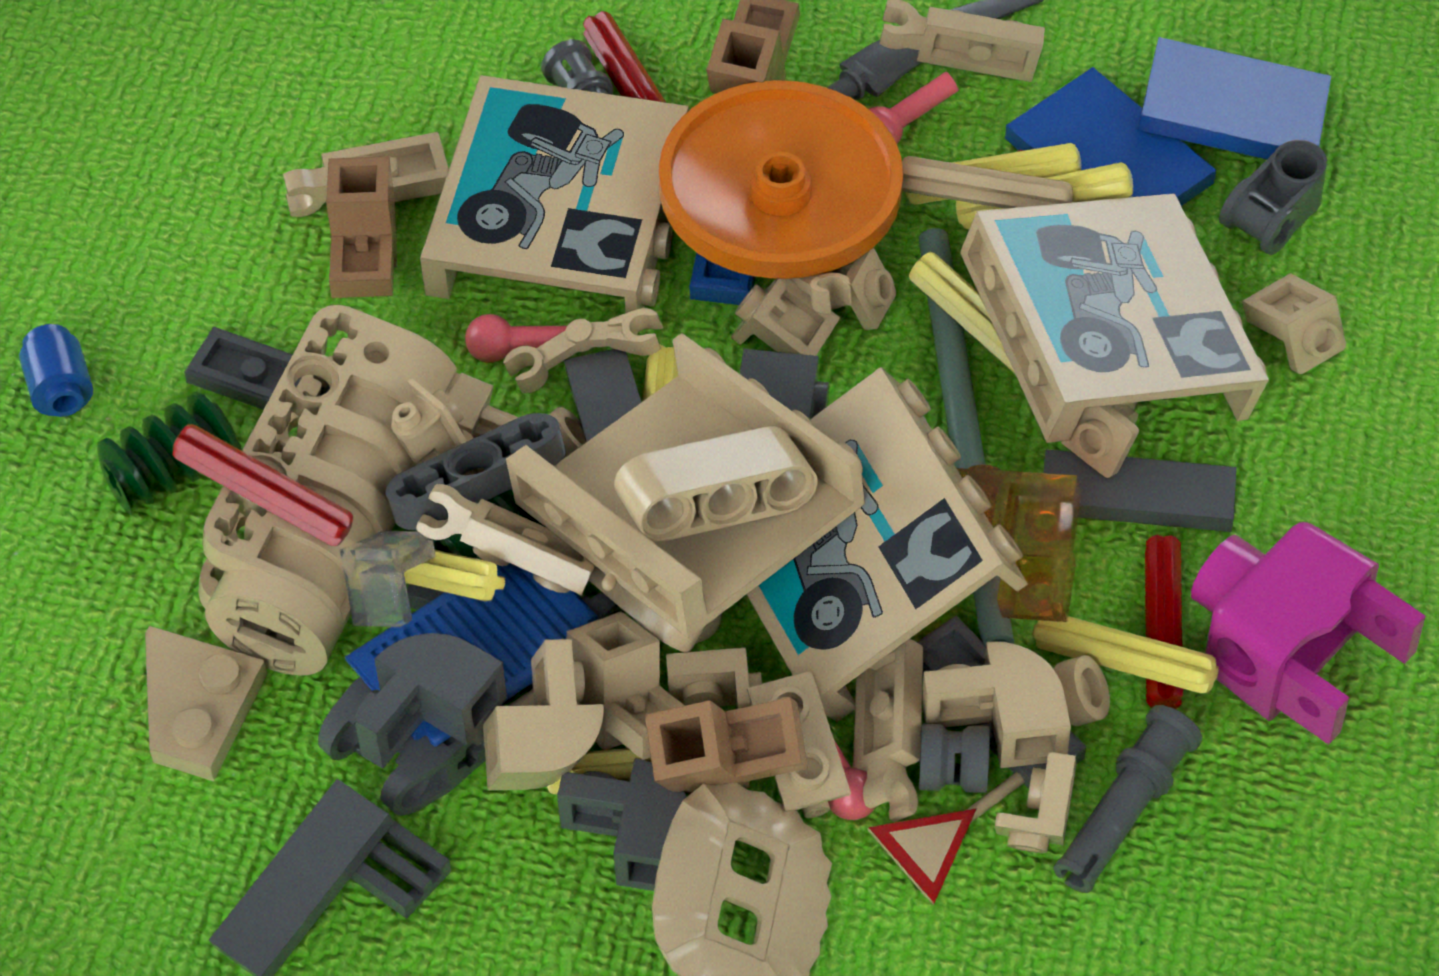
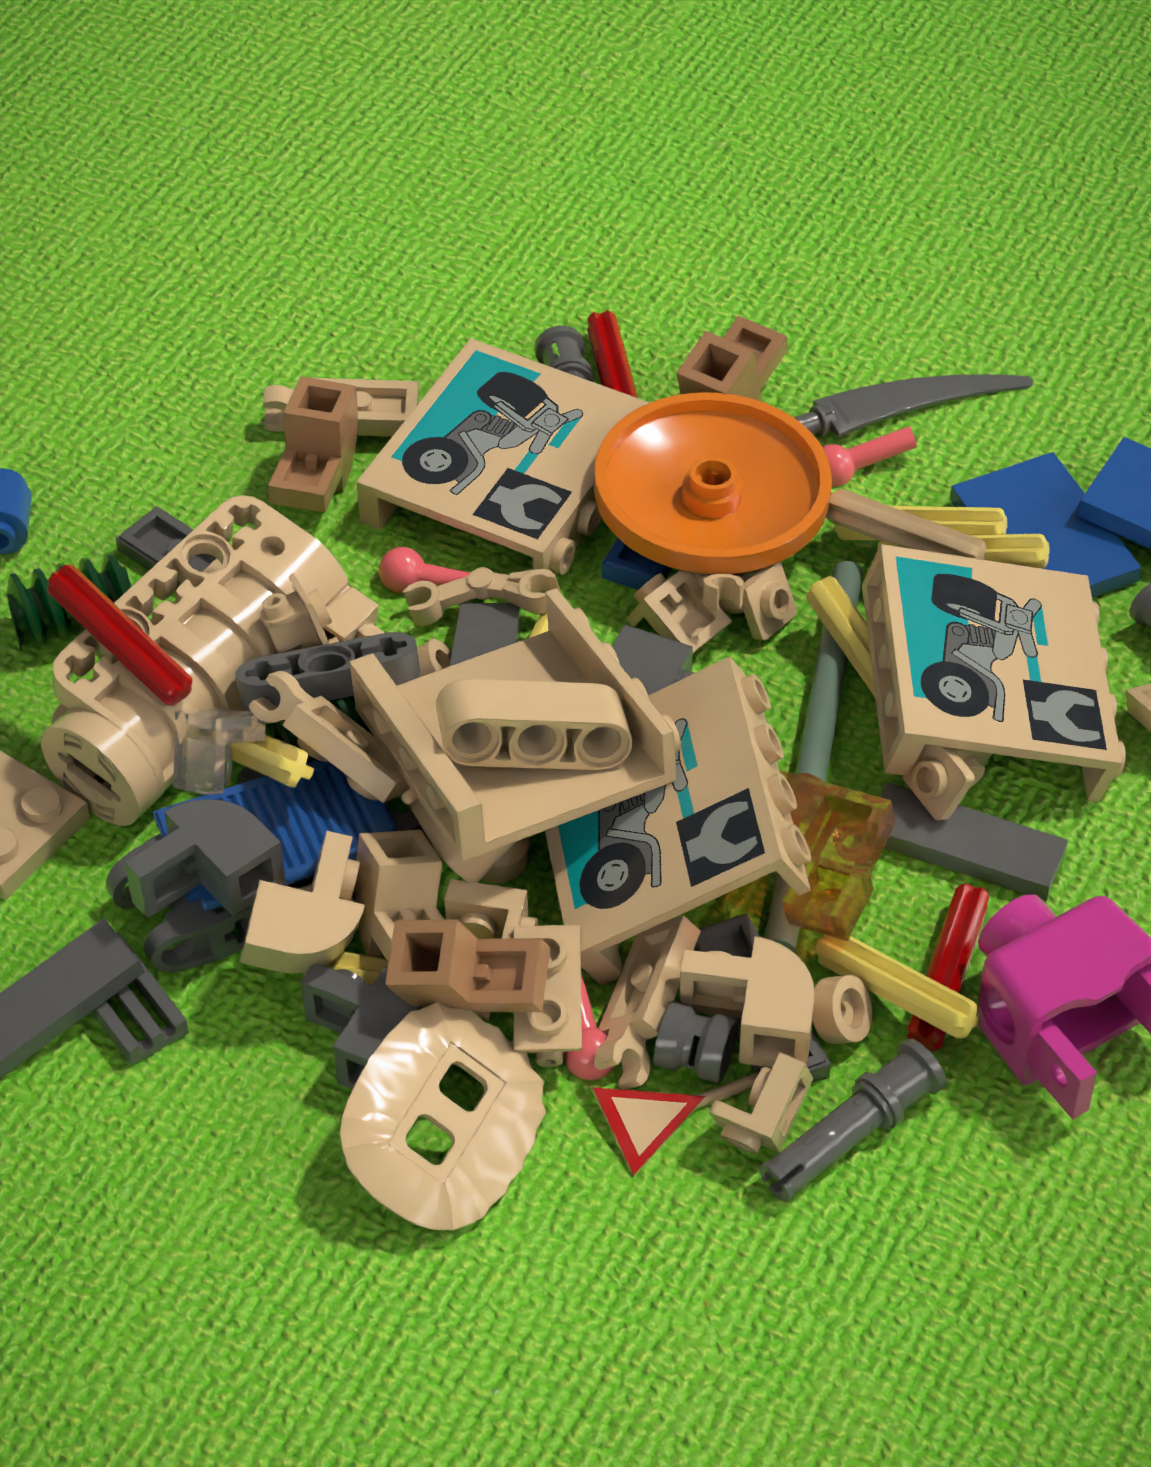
camera: 15 degrees right, 5 degrees down
tan plate [880,0,1045,82] -> none

